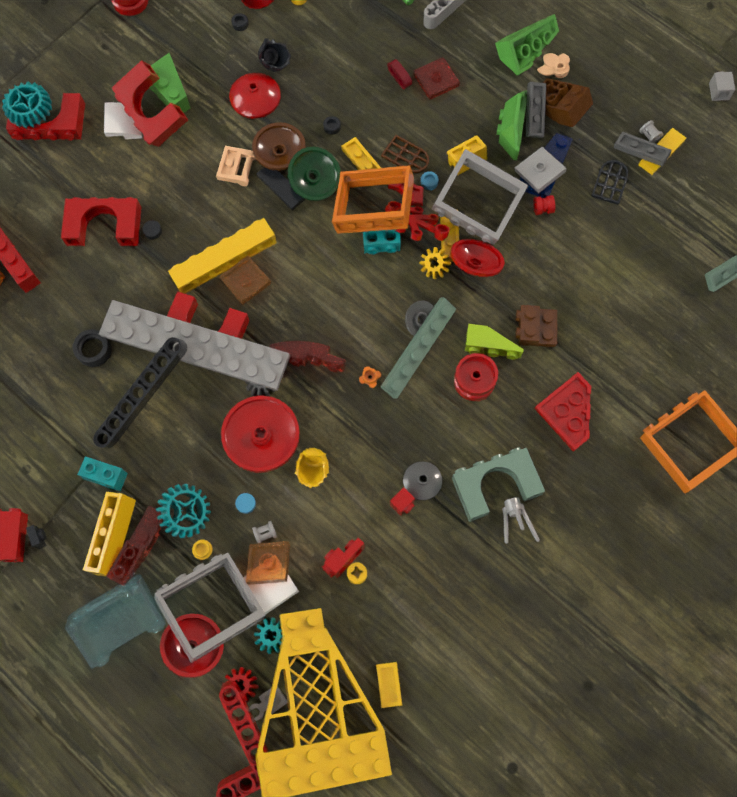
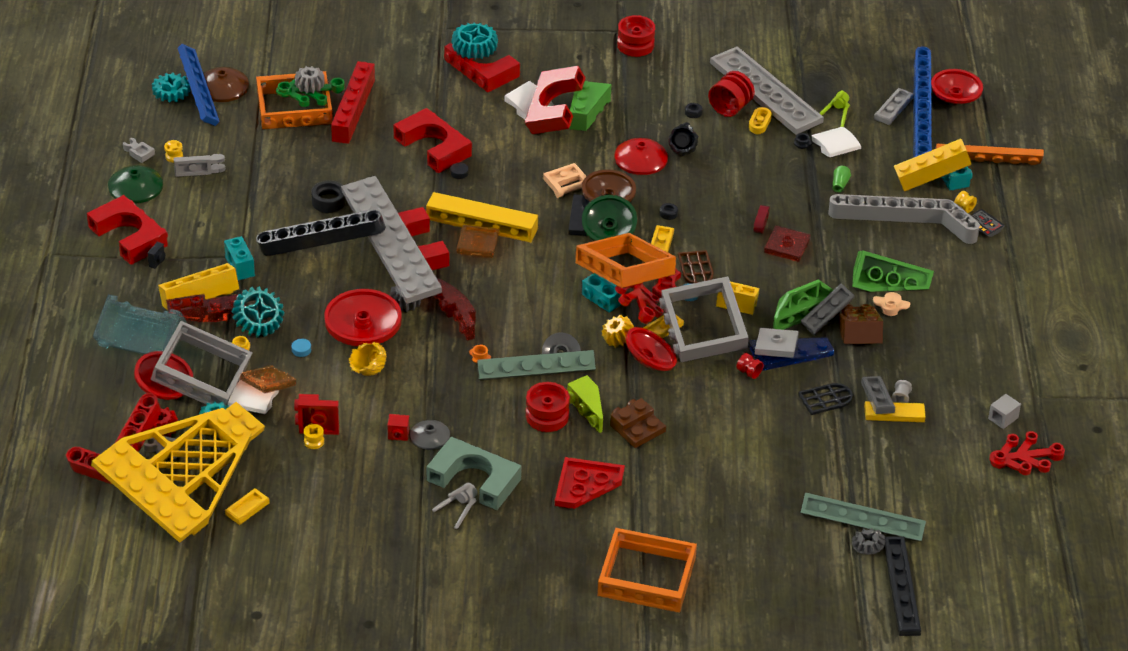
camera: 45 degrees right, 30 degrees down
light grey bush [252,521,277,545] -> none

